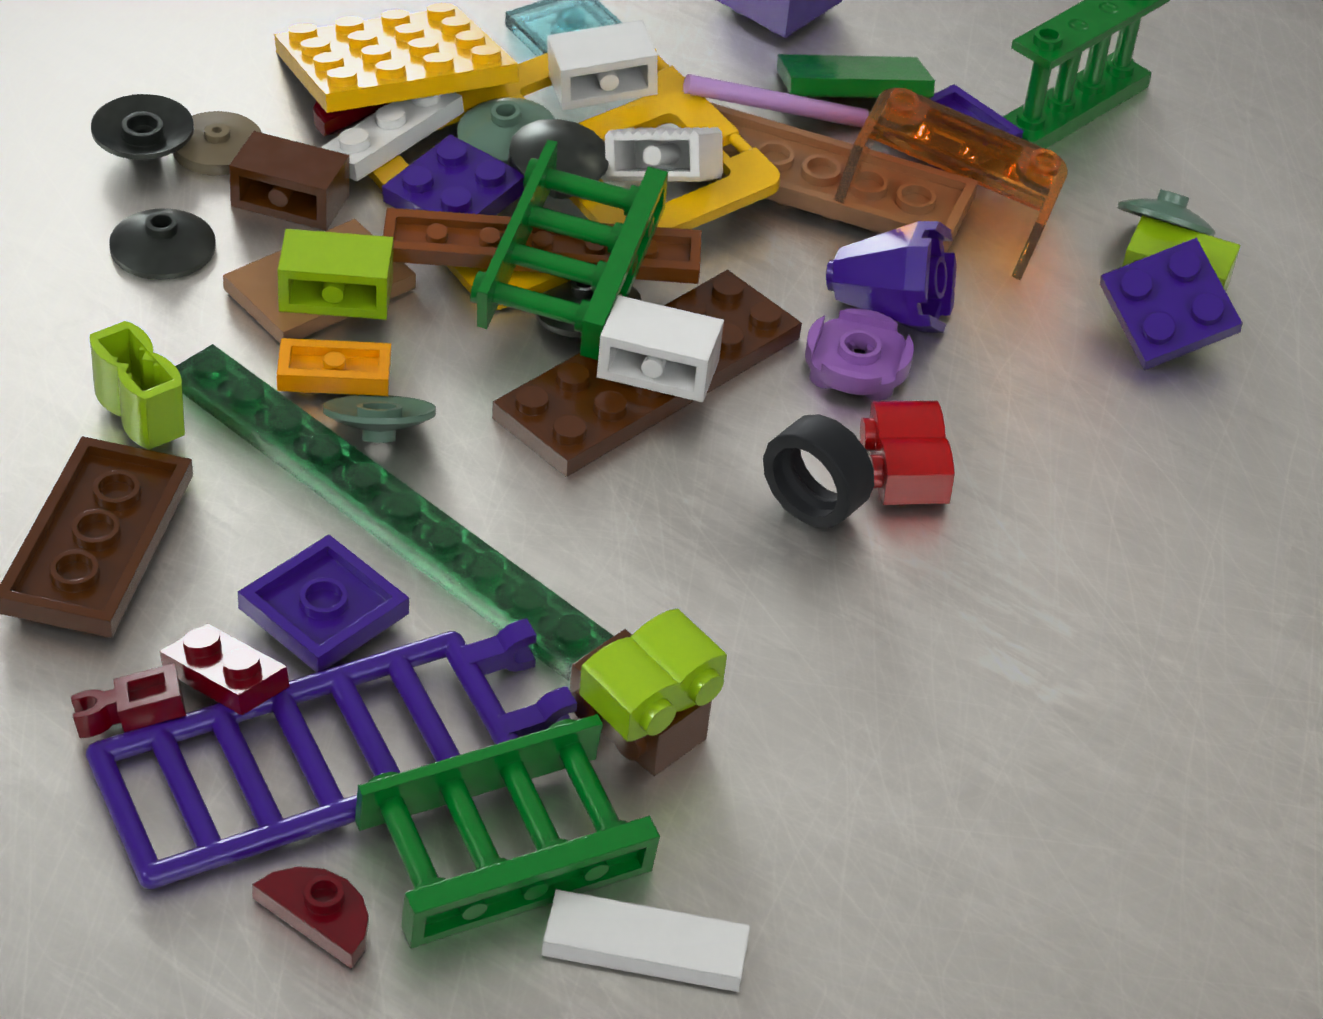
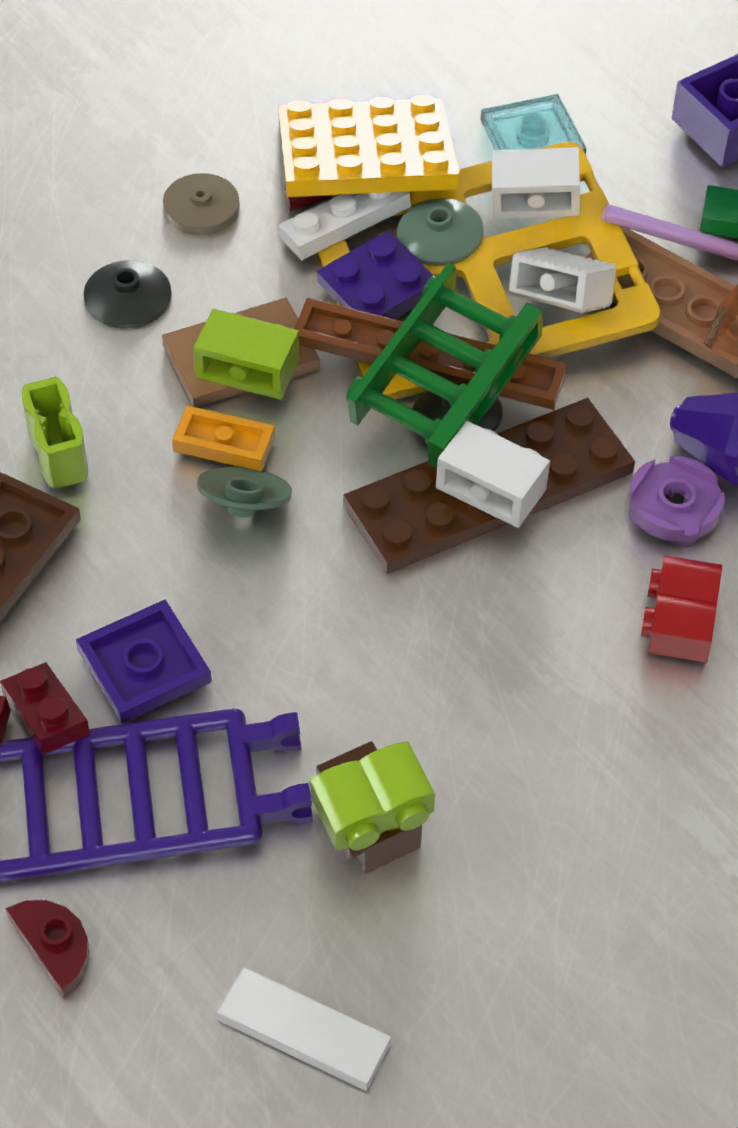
camera: 20 degrees right, 10 degrees up
pearl dark grey dish [91,94,194,160] -> none
clear green plate [175,344,613,682] -> none
reddish brown brick [229,131,350,231] -> none
green fence [355,714,660,949] -> none
pearl dark grey dish [507,119,609,200] -> none
black tyre [763,414,874,528] -> none

